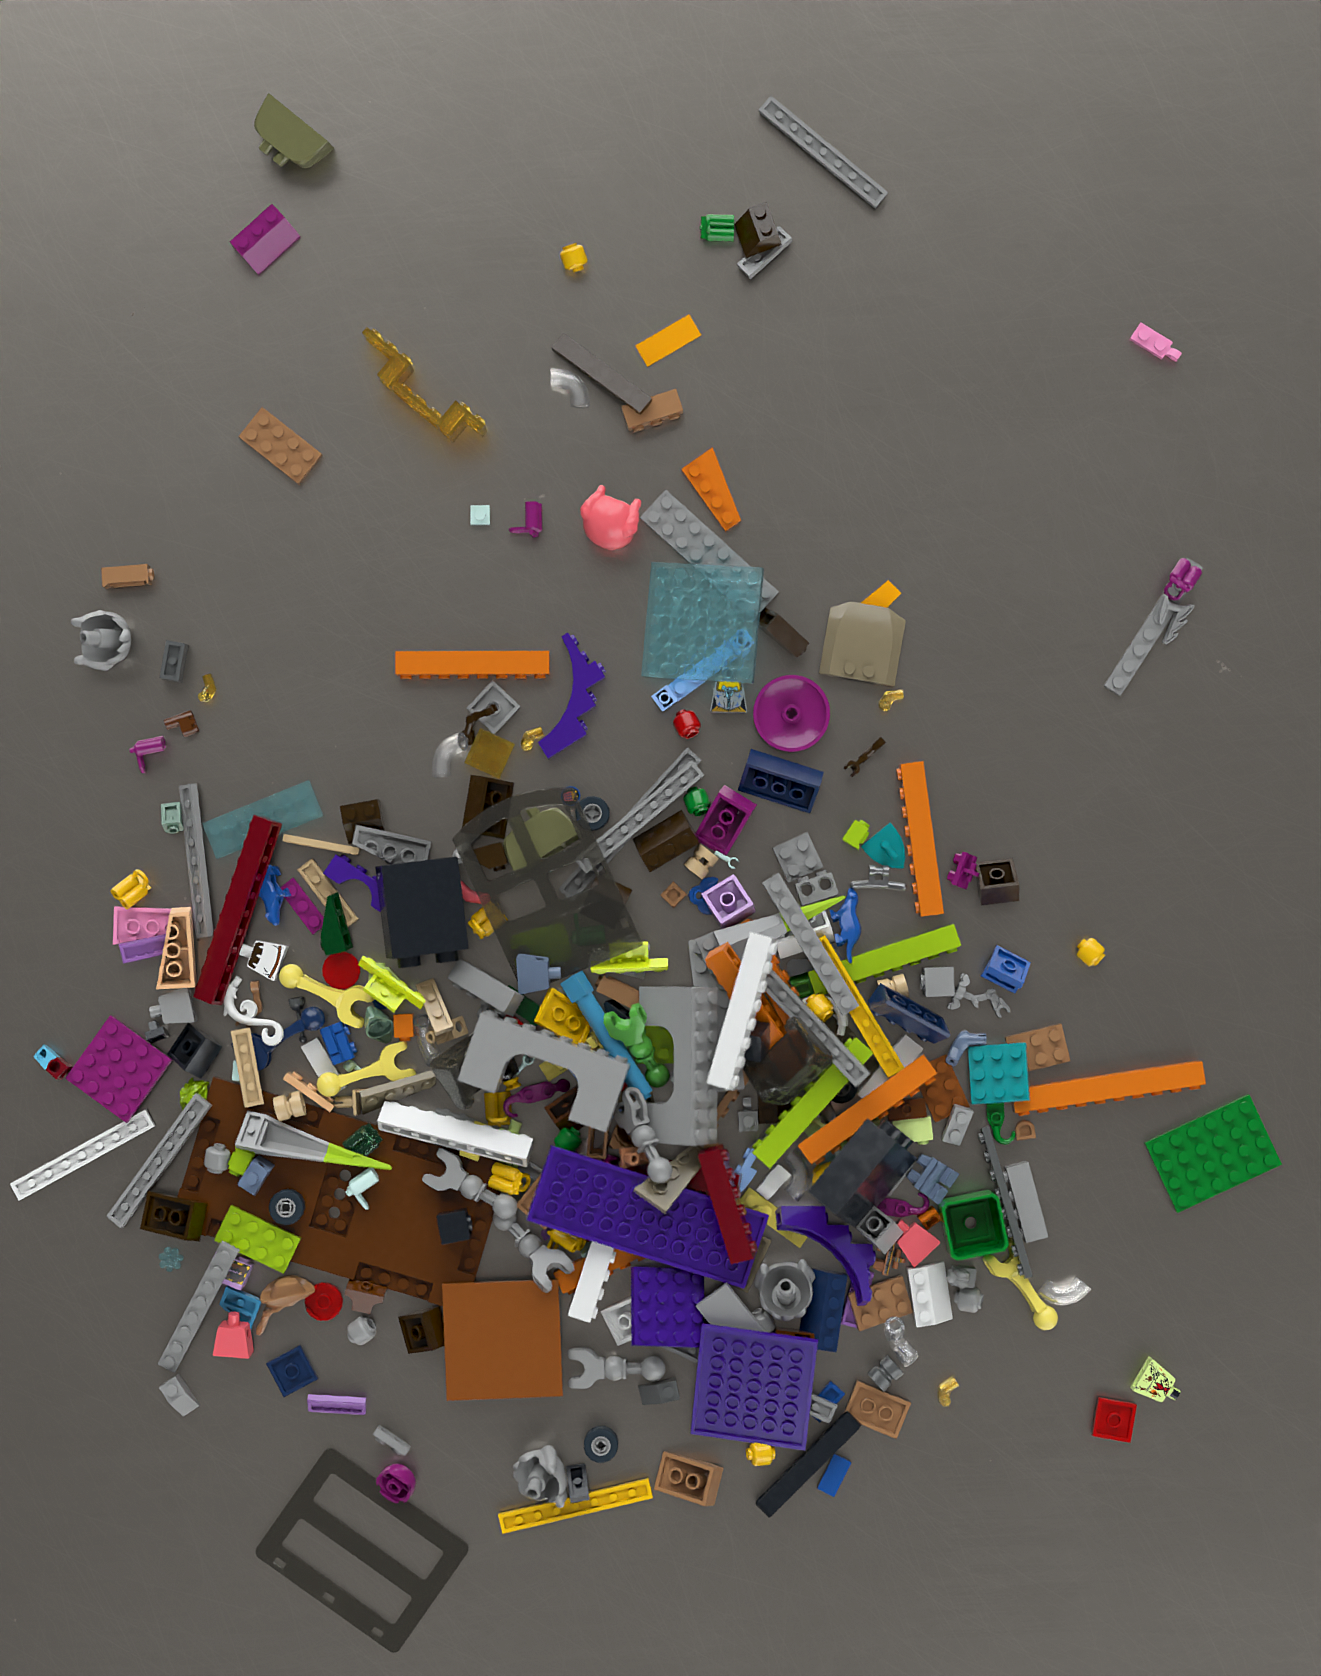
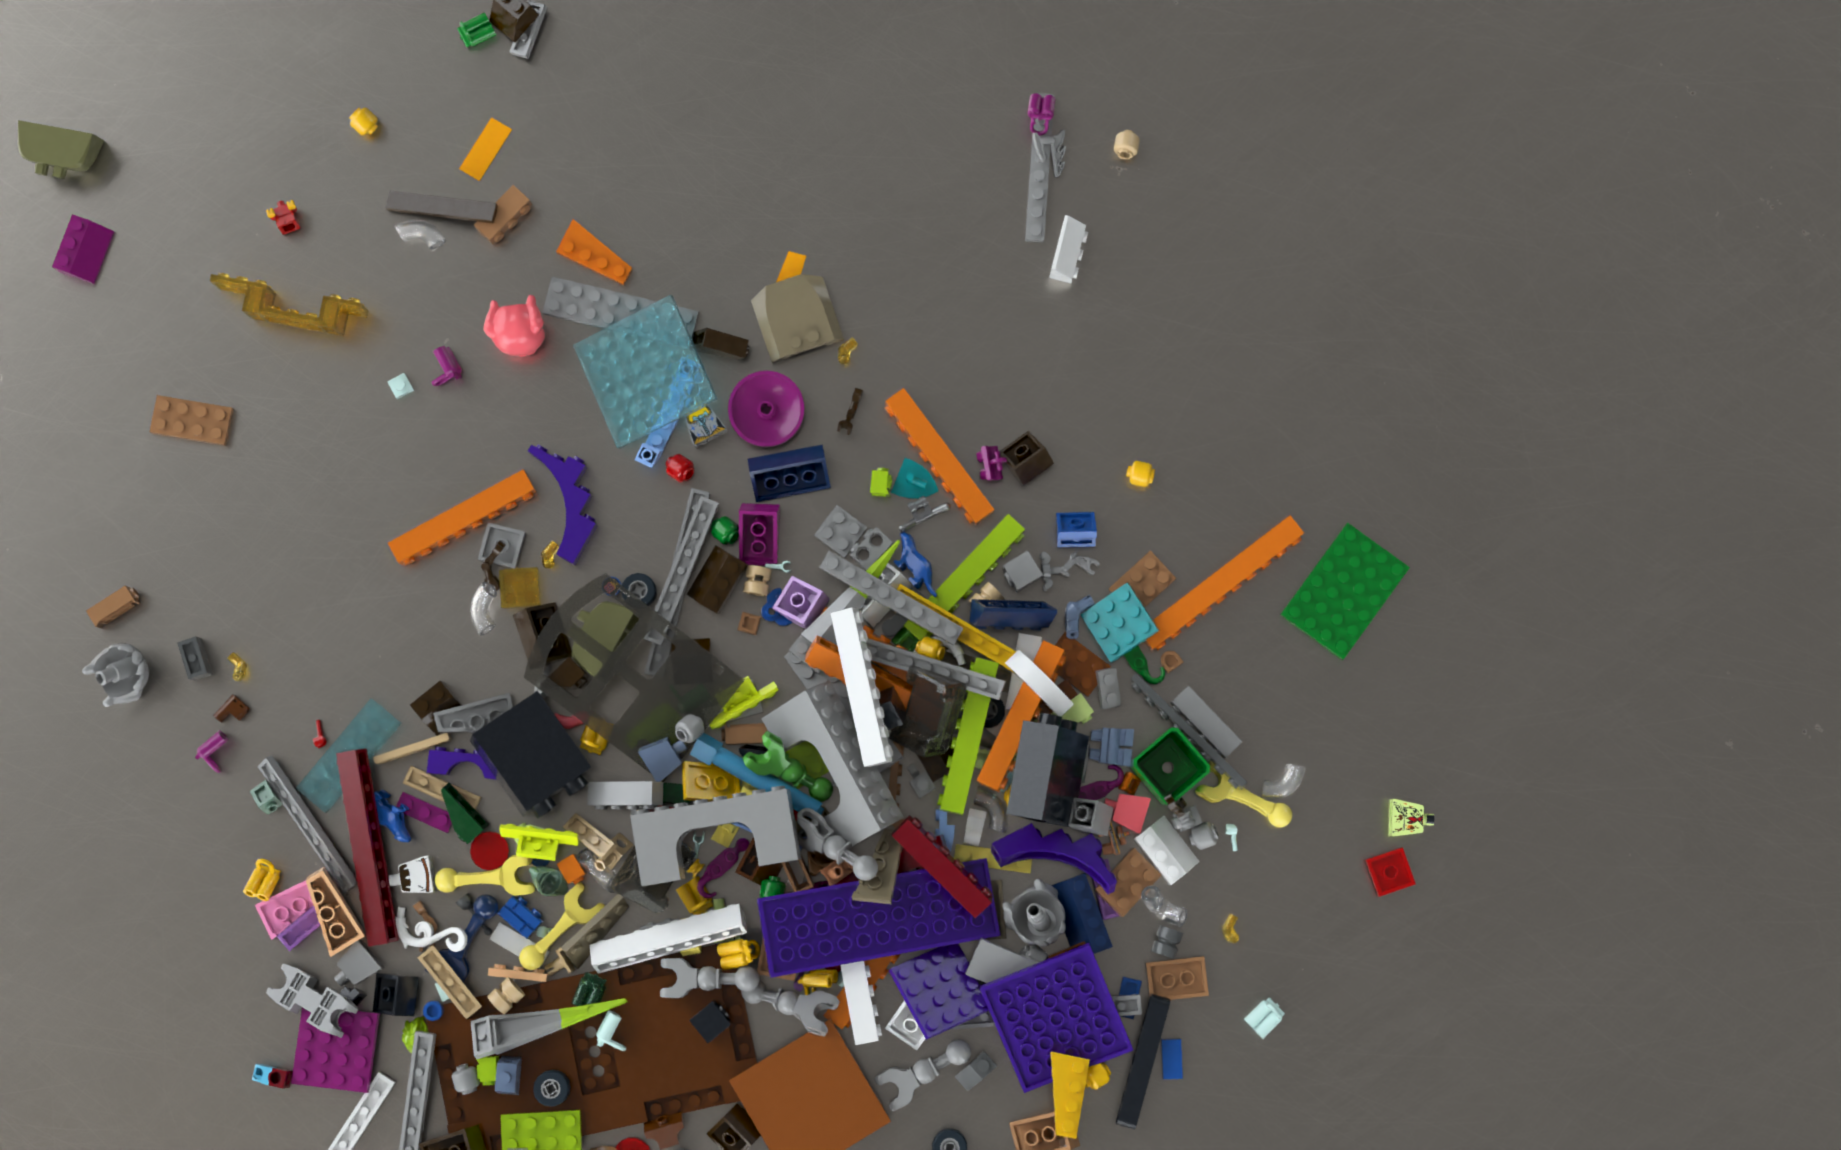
camera: 30 degrees left, 5 degrees down
none -> red piece [266,200,301,235]
none -> light grey piece [266,963,359,1038]
none -> red hand [313,720,327,748]
none -> blue tile [423,1001,444,1021]
none -> light grey head [675,714,704,743]
none -> white slope [1005,650,1074,717]
none -> white slope [1049,215,1088,283]
none -> yellow wing [1050,1052,1090,1139]
none -> tan head [1114,130,1140,159]
none -> dark brown piece [1164,794,1187,818]
none -> light aqua hand [1225,824,1238,851]
none -> light aqua piece [1244,997,1285,1039]

